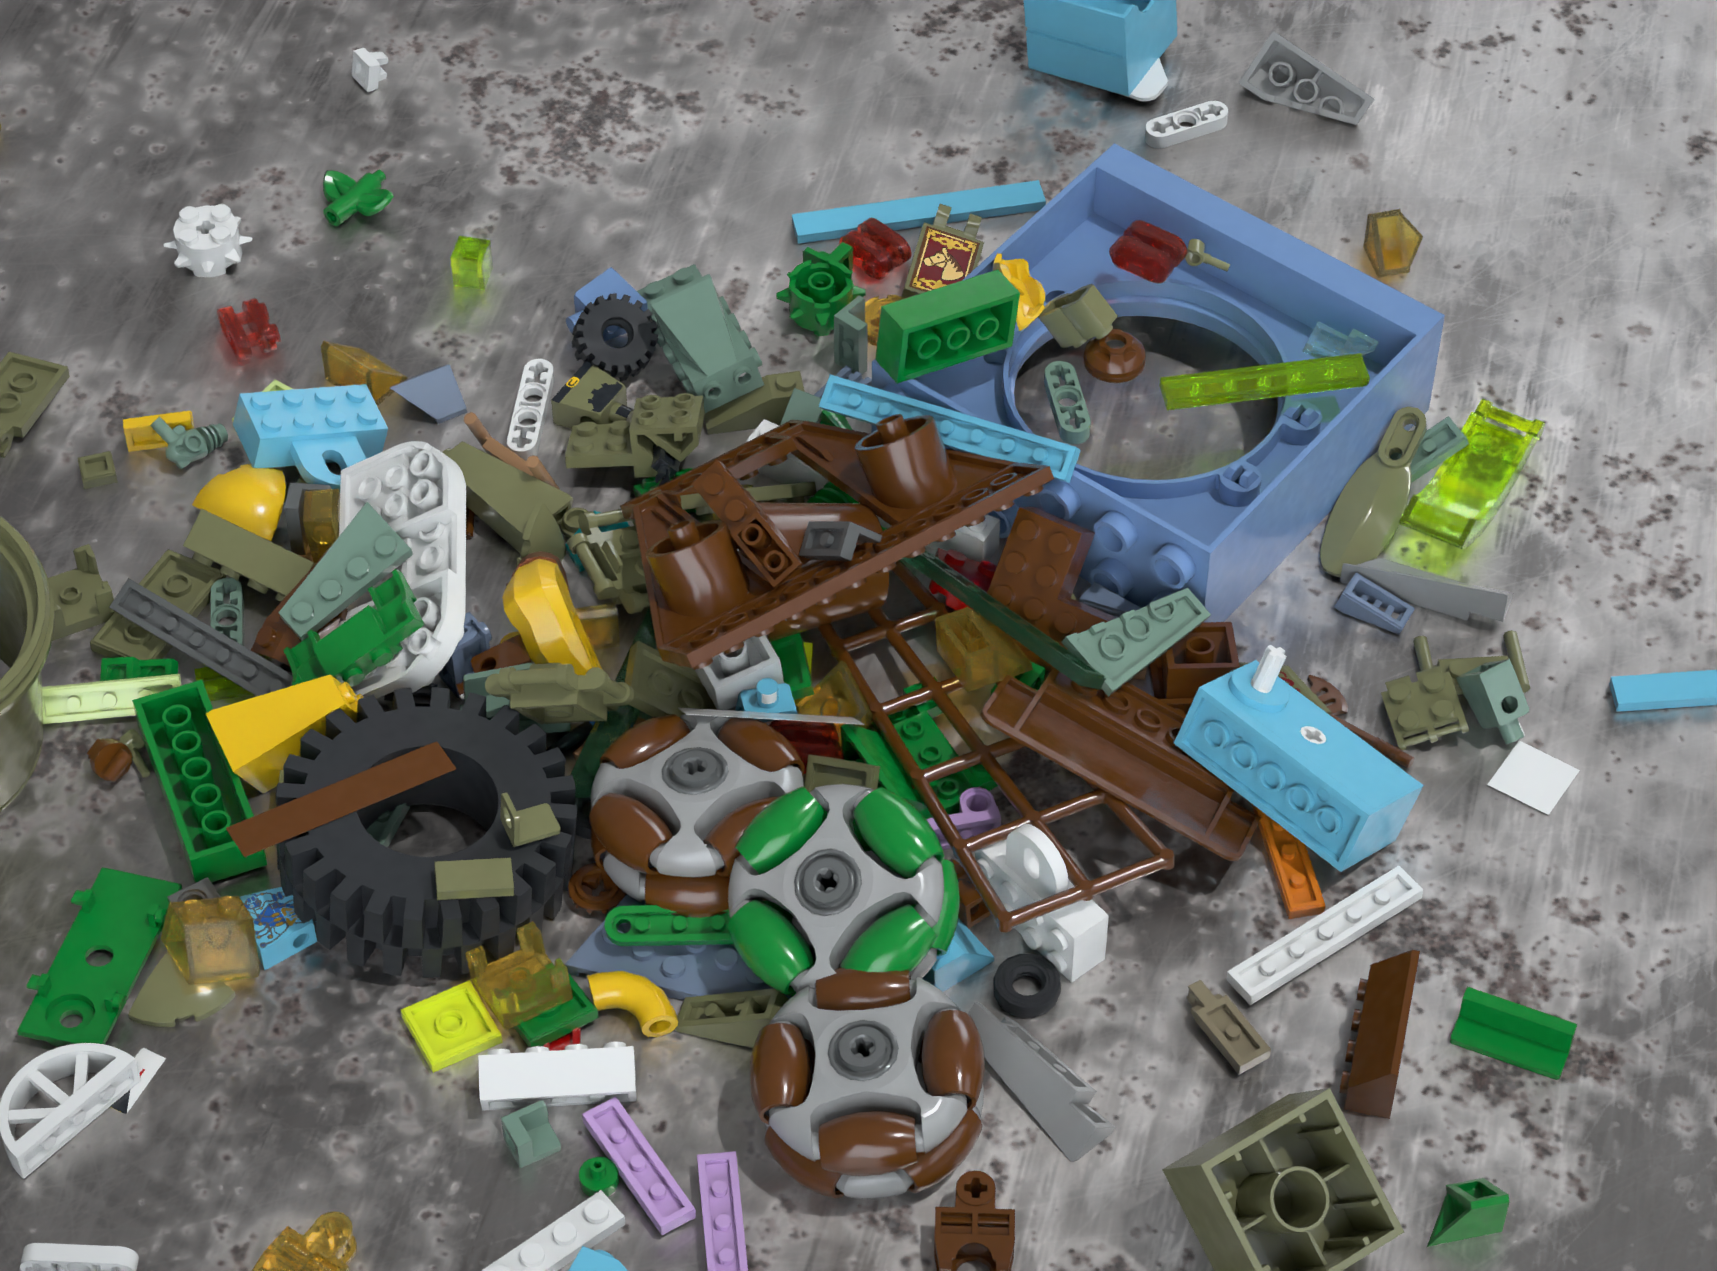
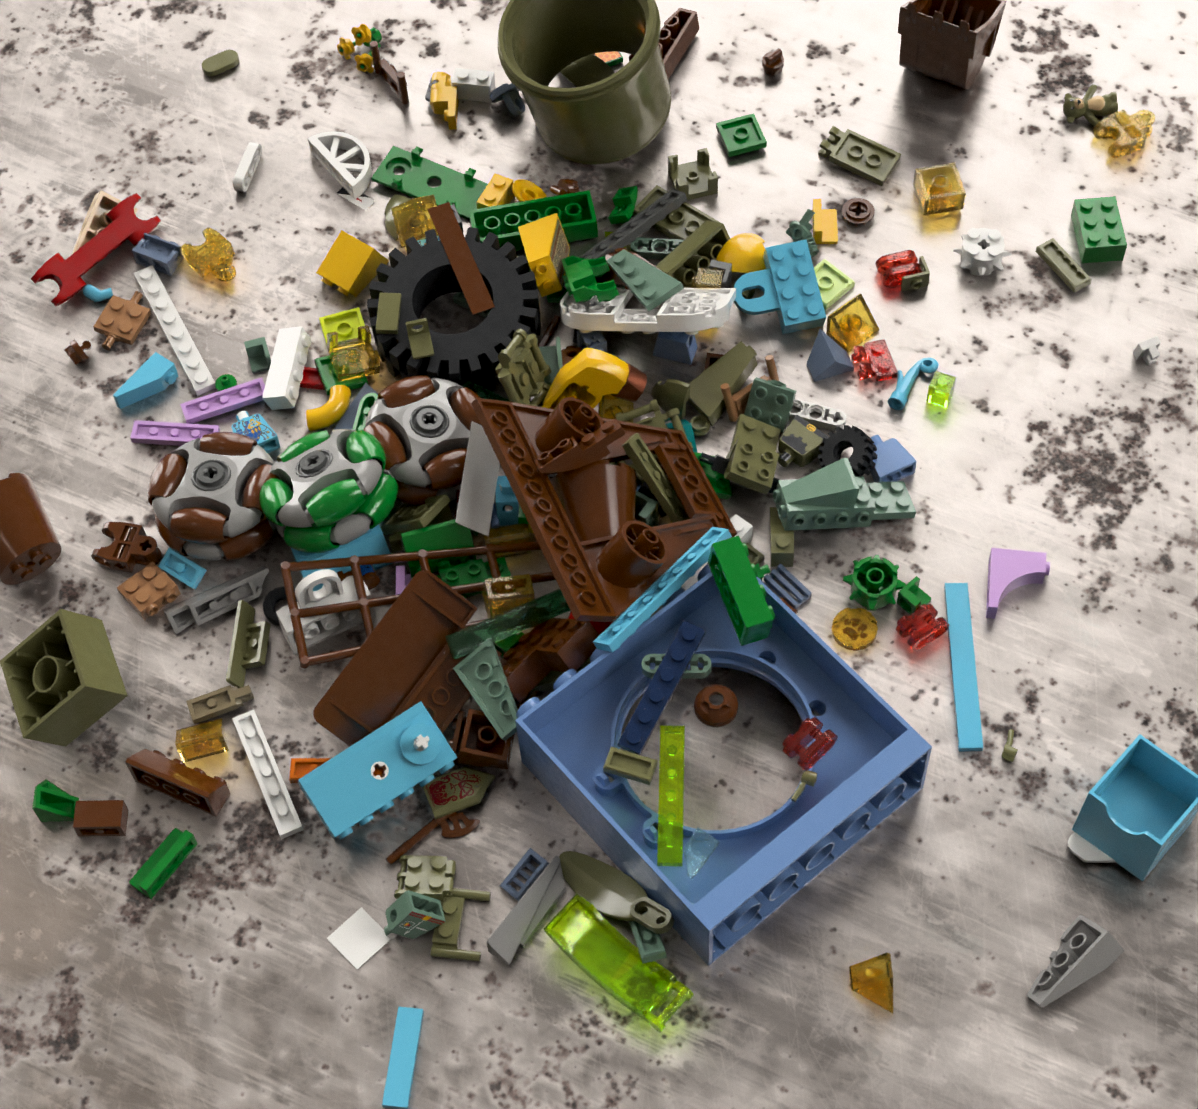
camera: 105 degrees right, 10 degrees up
yellowish green tile [42,674,181,724] -> none
olive tile [77,451,118,489] -> none
green plant [323,170,394,226] -> none
sand green panel [780,388,823,425] -> none
dark grey panel [799,521,882,561] -> none
sand green panel [834,296,868,375] -> none
tile [901,204,984,298] -> none
yellow piece [993,253,1045,331] -> none
olive brick [1038,284,1118,348] -> none
white beam [1145,101,1228,149] -> none
none -> reddish brown panel [73,800,128,837]
none -> medium nougat plate [117,561,181,621]
none -> medium azure plate [158,547,207,589]
none -> clear yellow slope [175,718,229,763]
none -> olive bracket [226,600,271,688]
none -> torso [231,411,281,453]
none -> yellow slope [316,230,389,297]
none -> yellow brick [476,173,514,209]
none -> yellow dish [512,179,547,202]
none -> olive tile [603,747,658,785]
none -> dark blue plate [617,620,706,755]
none -> sand green plate [744,377,797,433]
none -> gear [842,198,875,226]
none -> clear red plate [851,339,898,381]
none -> medium azure plant [888,357,939,410]
none -> olive bracket [901,256,930,292]
none -> clear yellow brick [913,162,966,216]
none -> lavender arch [986,548,1050,619]
none -> olive hand [1002,729,1018,762]
none -> olive plate [1035,238,1092,293]
none -> piece [1071,196,1127,264]

